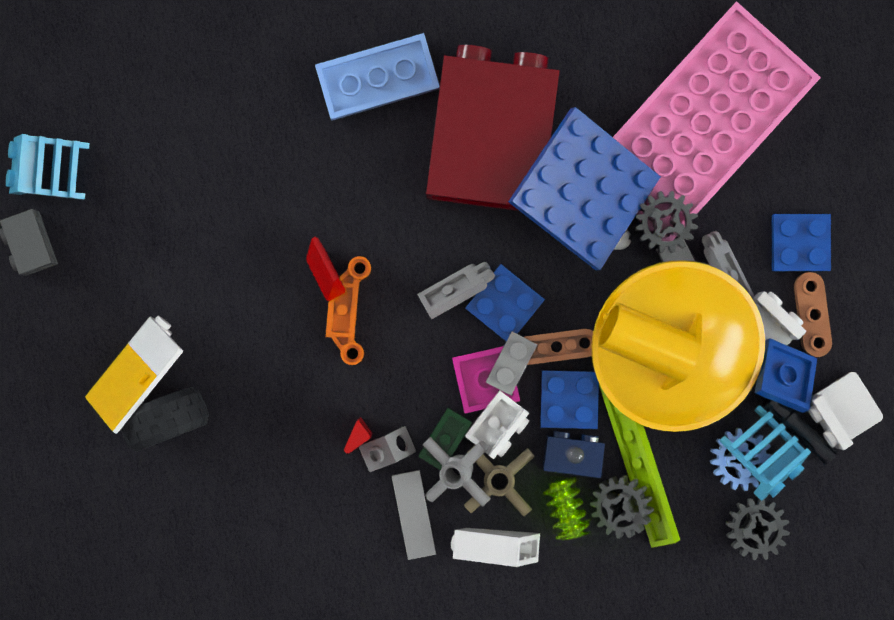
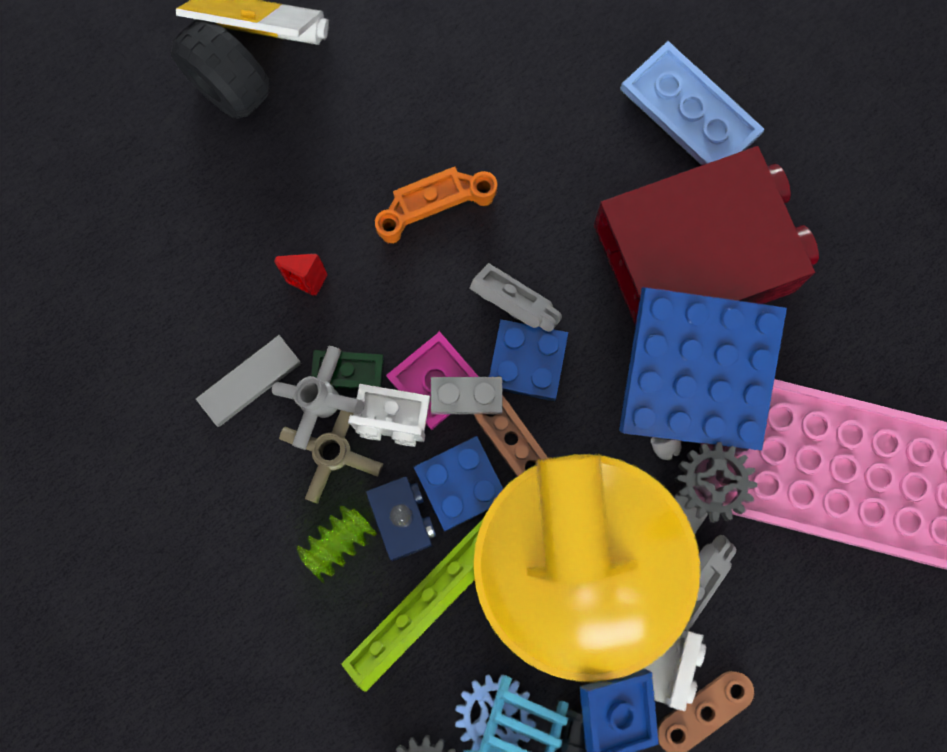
camera: 60 degrees right, 10 degrees down
red slope [306,236,346,301] -> none
light grey bracket [359,426,416,472] -> none
white slope [451,528,540,567] -> none
dark grey gear [590,475,654,539] -> none
blue plate [772,214,831,271] -> none

